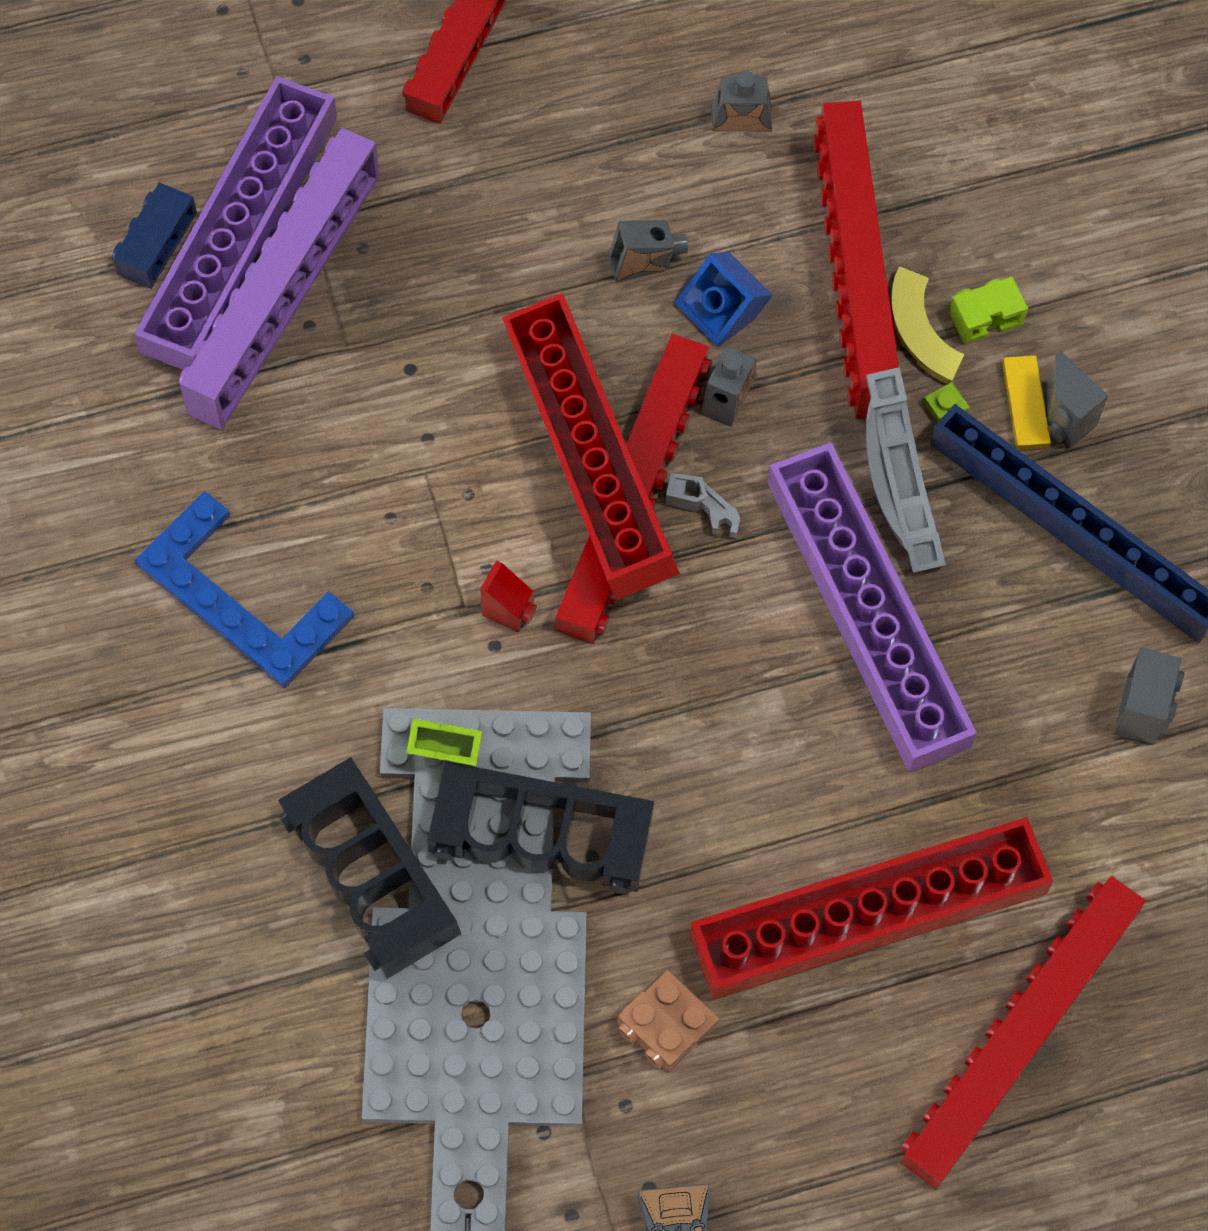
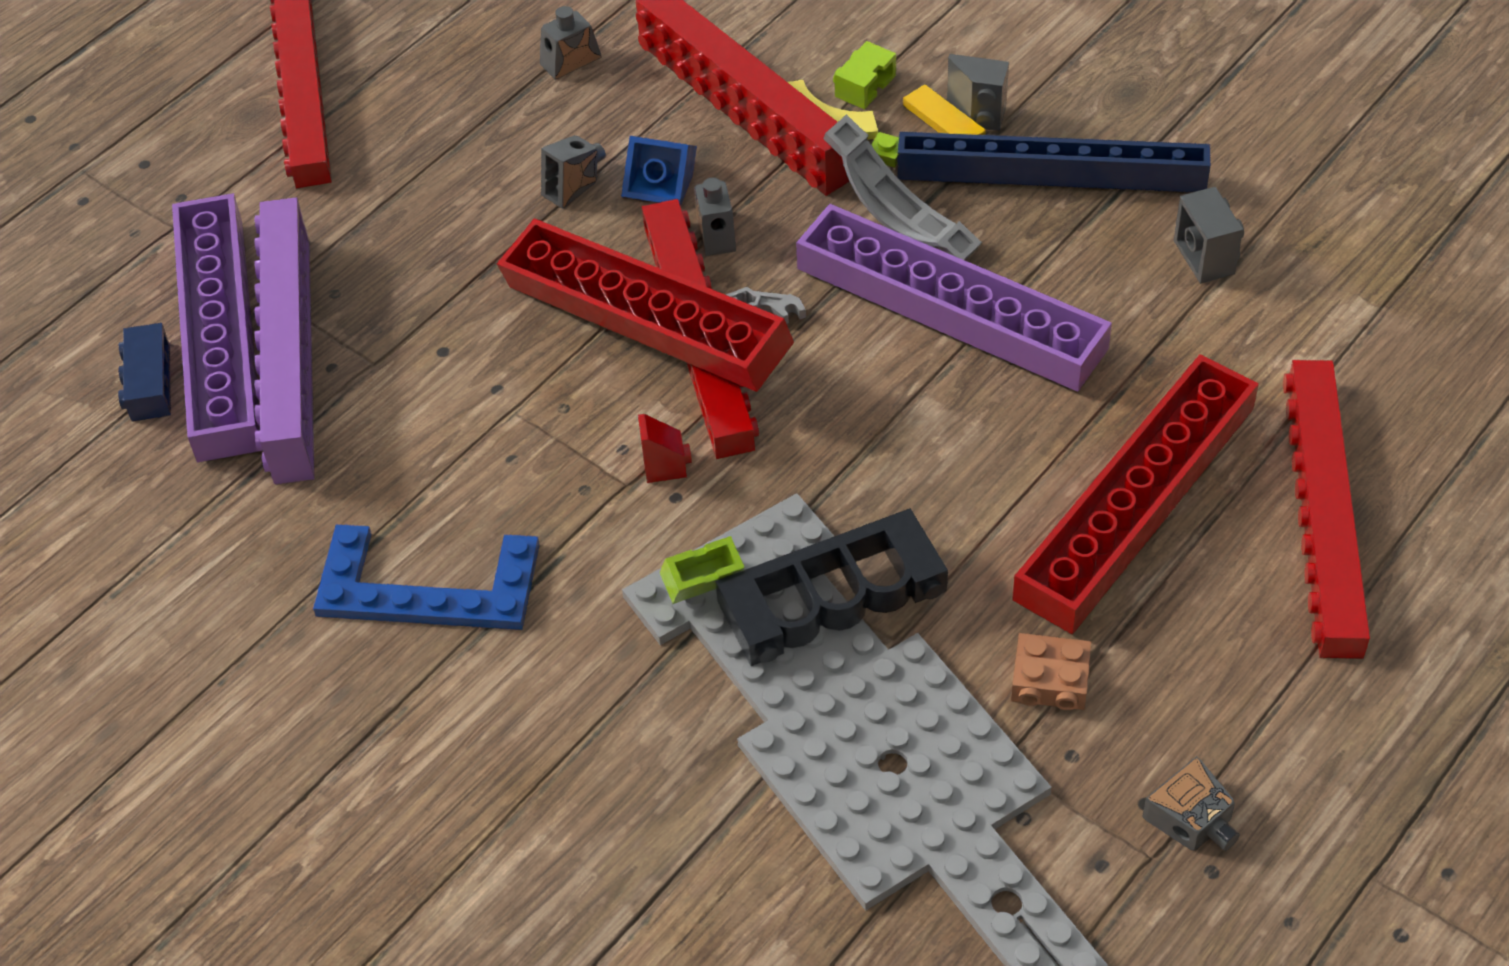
camera: 30 degrees left, 15 degrees down
black fence [278,757,461,979] -> none

